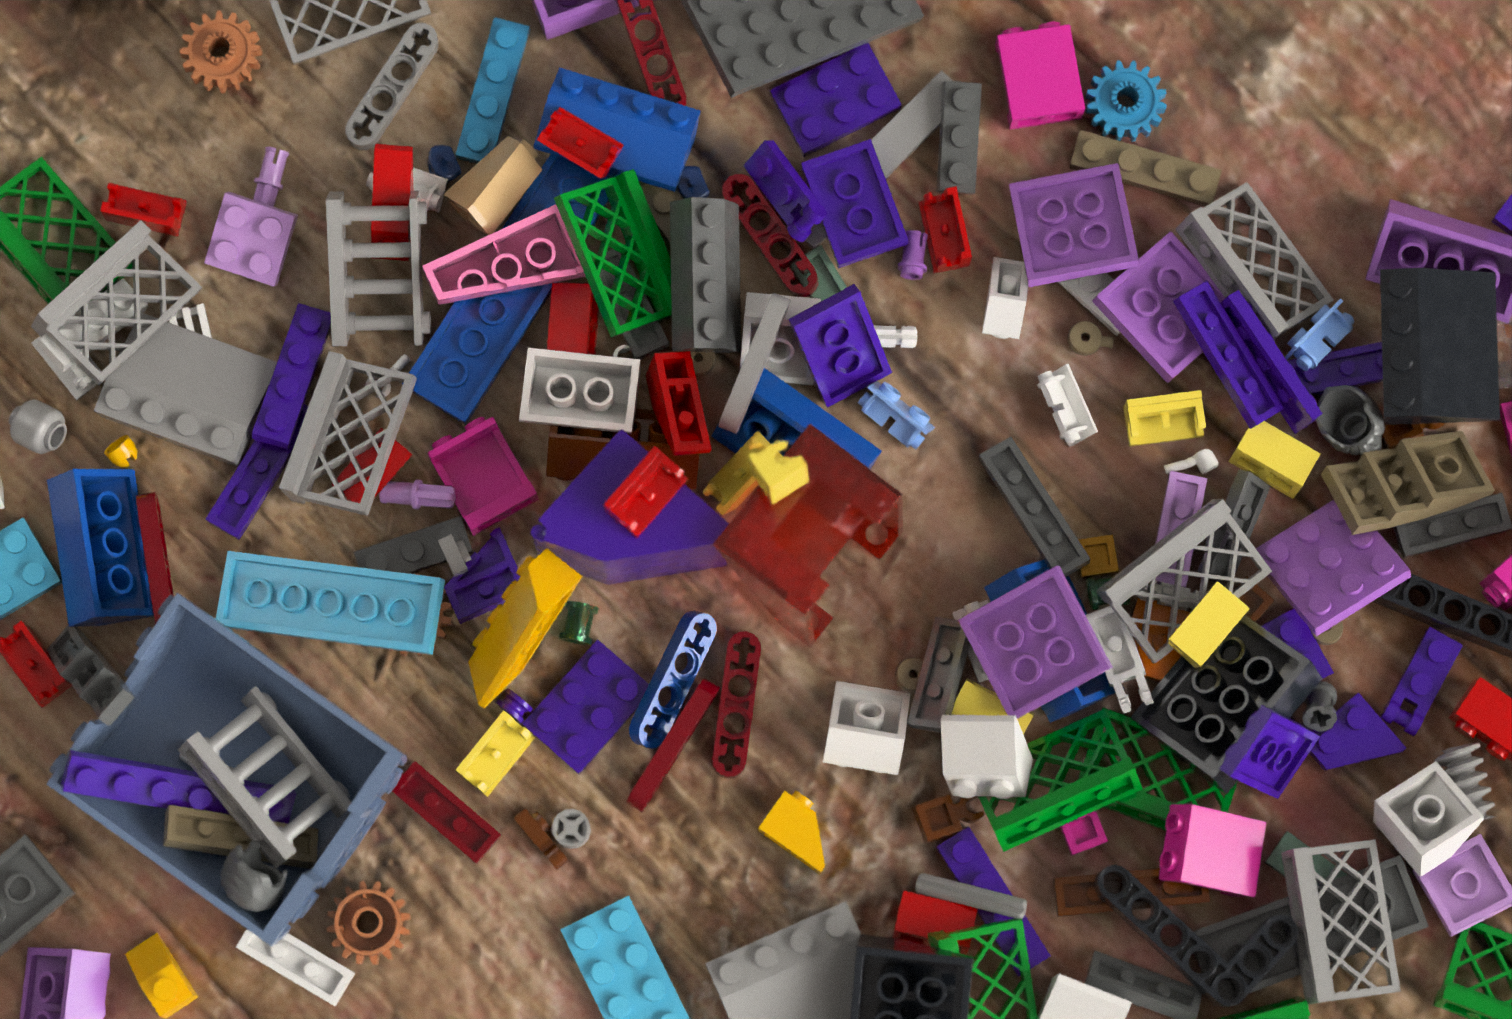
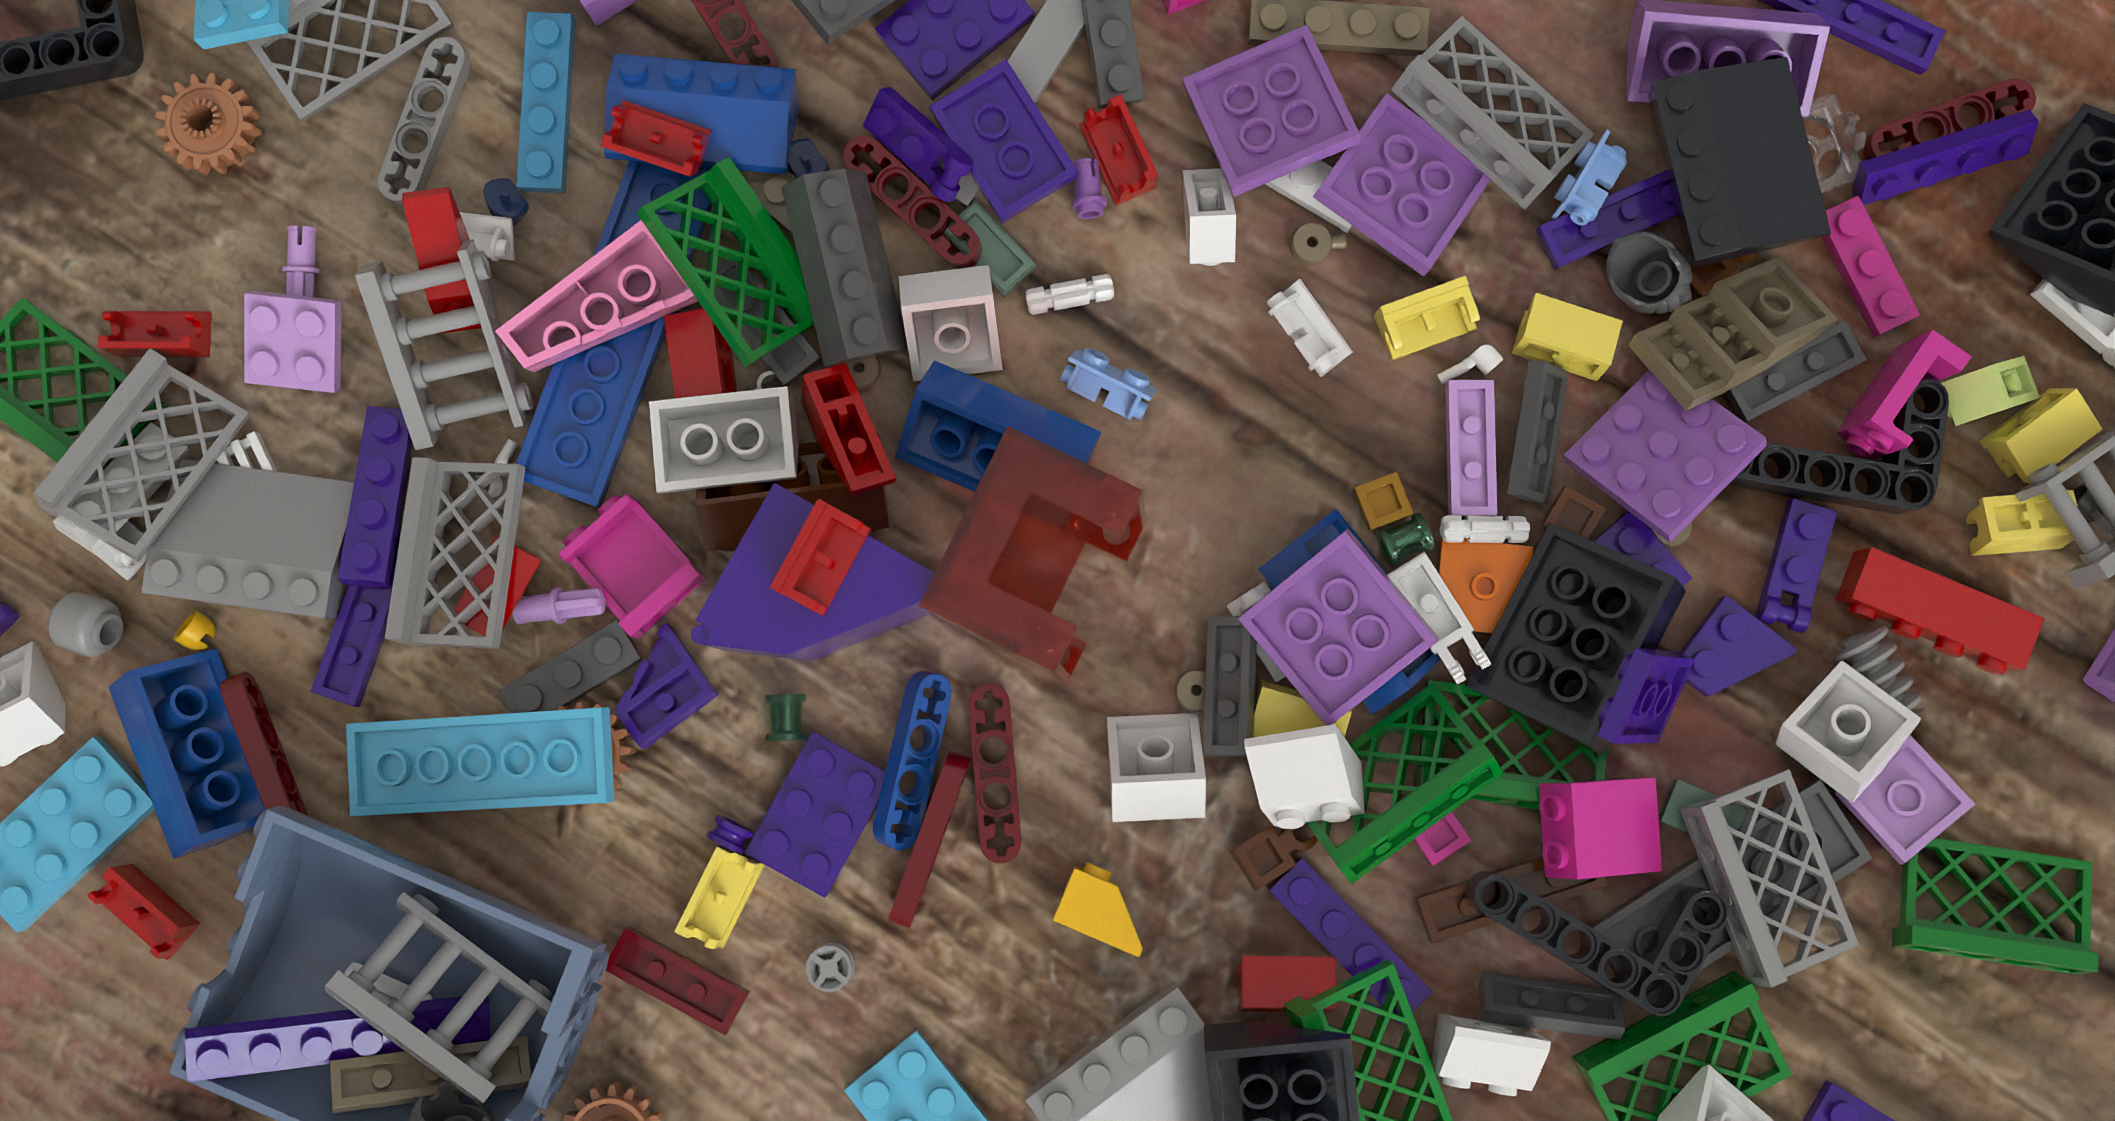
camera: 10 degrees left, 5 degrees up
dark grey slope [46,625,135,727] -> none
light grey plate [438,534,472,577] -> none
tan slope [443,136,543,235] -> none
yellow slope [468,548,583,708] -> none
reddish brown plate [514,809,568,870] -> none
light yellow hinge [703,431,783,515] -> none
light grey beam [718,293,791,434] -> none
light yellow hinge [748,441,809,504] -> none
dark purple plate [788,284,892,408] -> none
light grey axle [915,873,1027,919] -> none
dark grey plate [979,437,1090,577] -> none
light grey fence [1096,499,1272,664] -> none
light yellow hinge [1168,581,1250,668] -> none
dark purple plate [1173,281,1285,429] -> none
dark purple plate [1221,290,1323,434] -> none
dark grey bush [1302,681,1337,732] -> none

